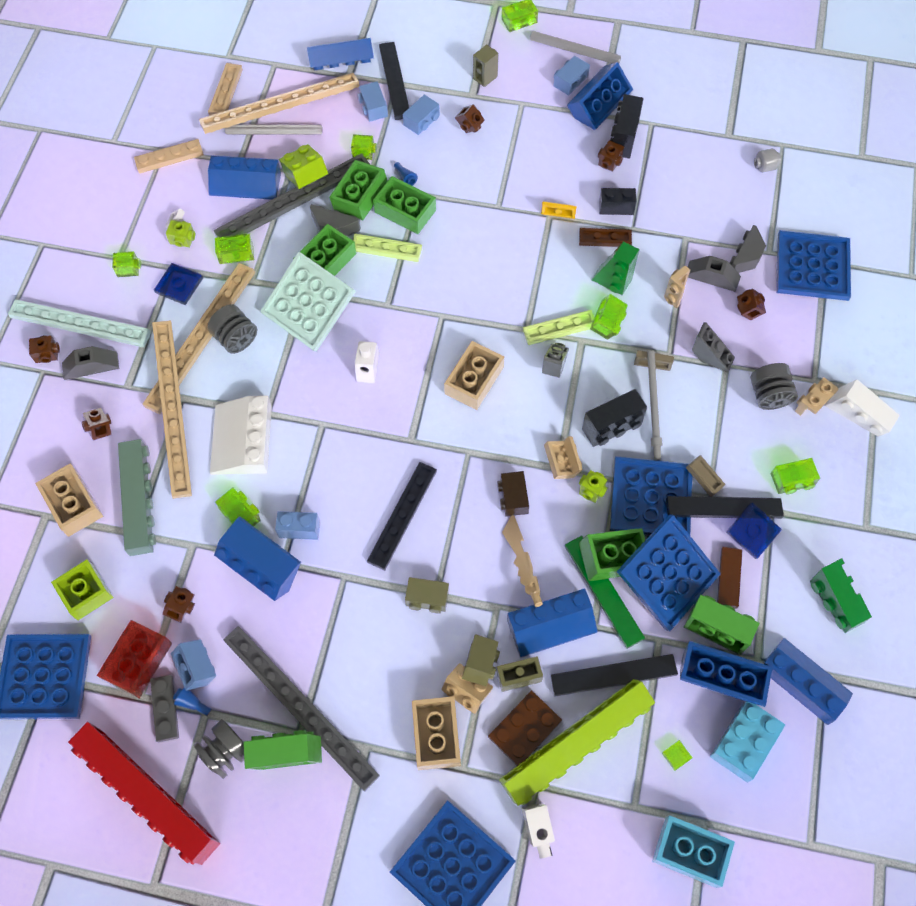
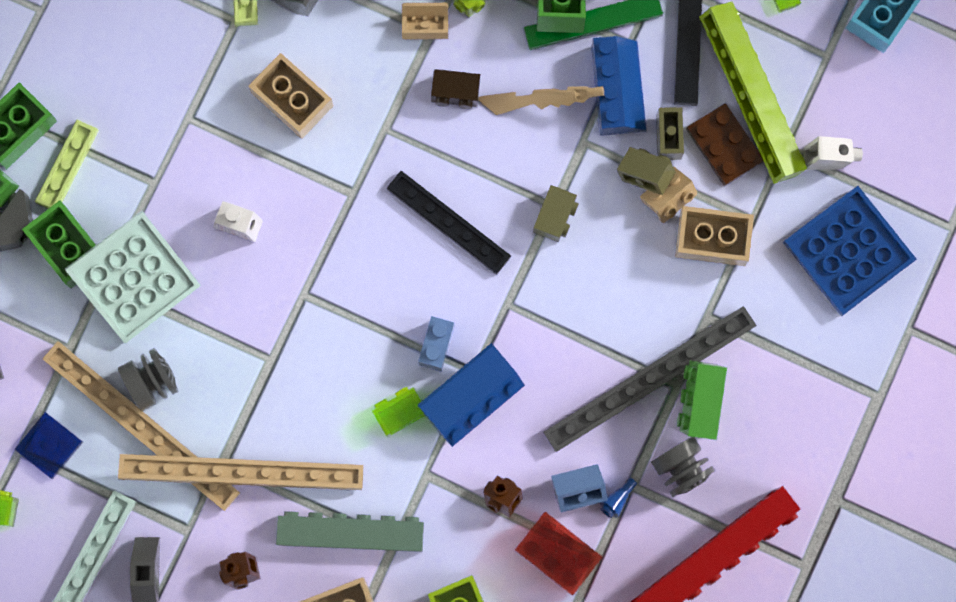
camera: 80 degrees left, 15 degrees up
dark grey plate [150,674,179,743] -> none
white slope [210,395,272,475] -> none
clear neon green brick [215,234,255,264] -> none

